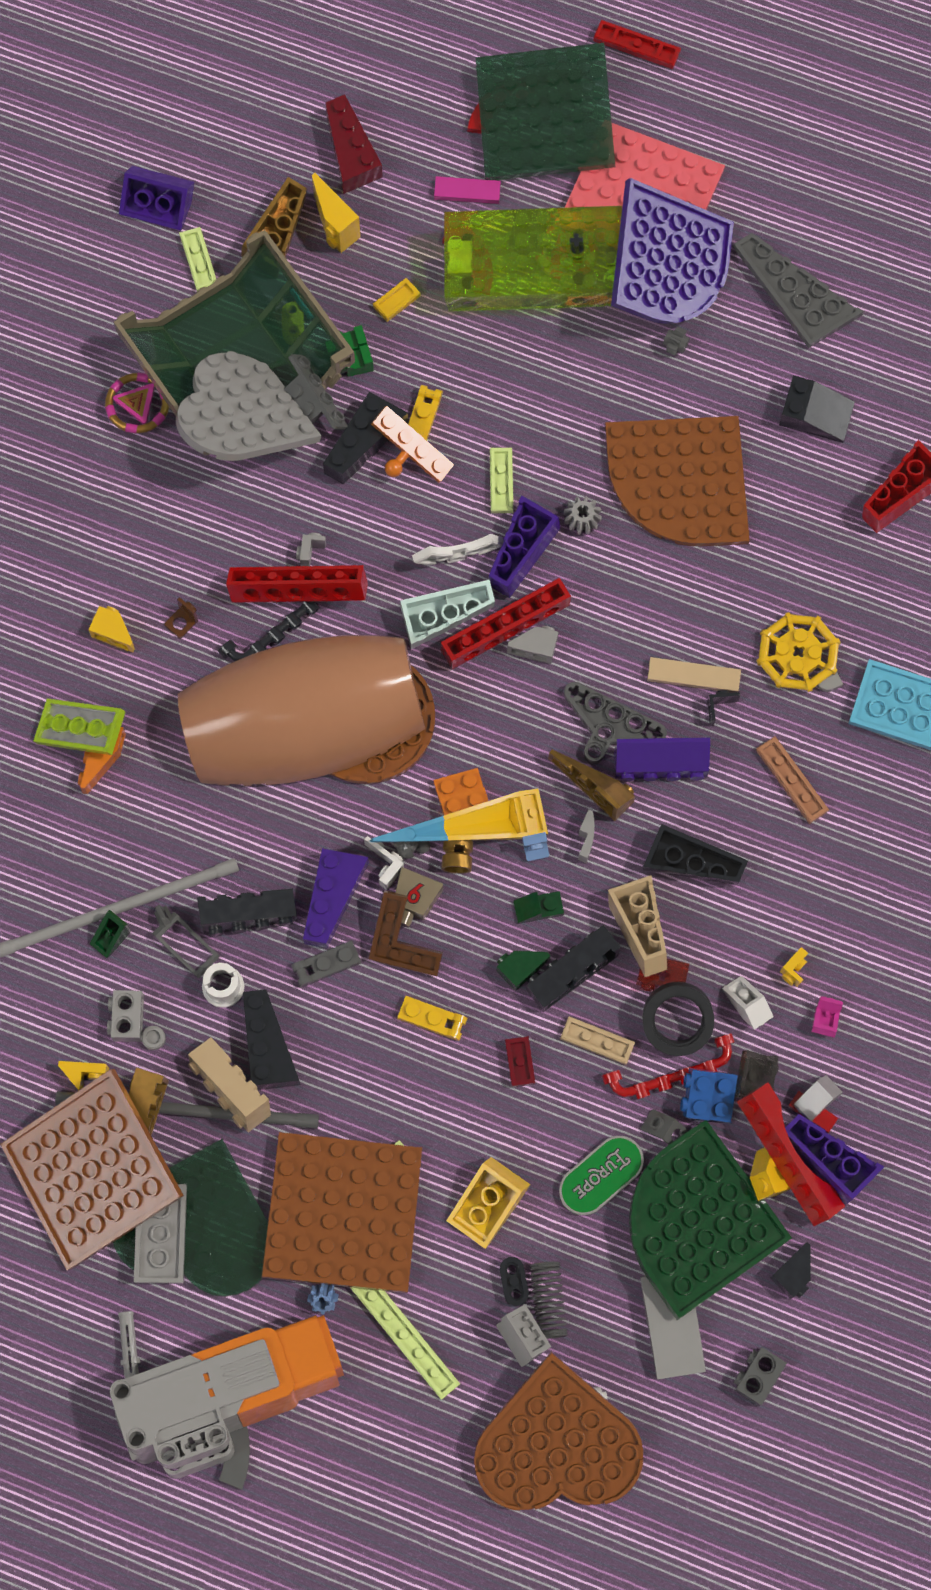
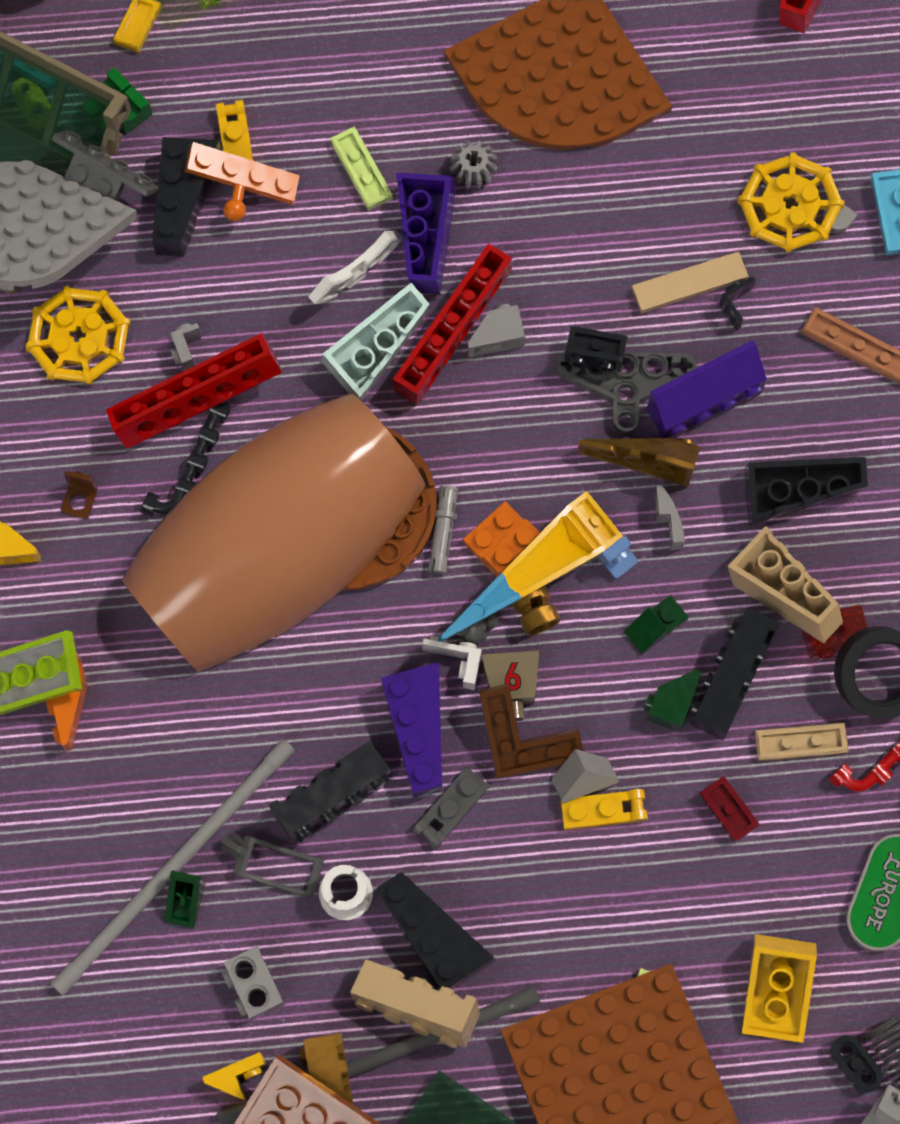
camera: 25 degrees left, 0 degrees up
light grey tile [141,1026,166,1050] -> none
none -> yellow plate [25,285,131,385]
none -> light grey pin [428,485,458,575]
none -> light grey slope [552,749,619,804]
none -> black bracket [564,326,628,373]

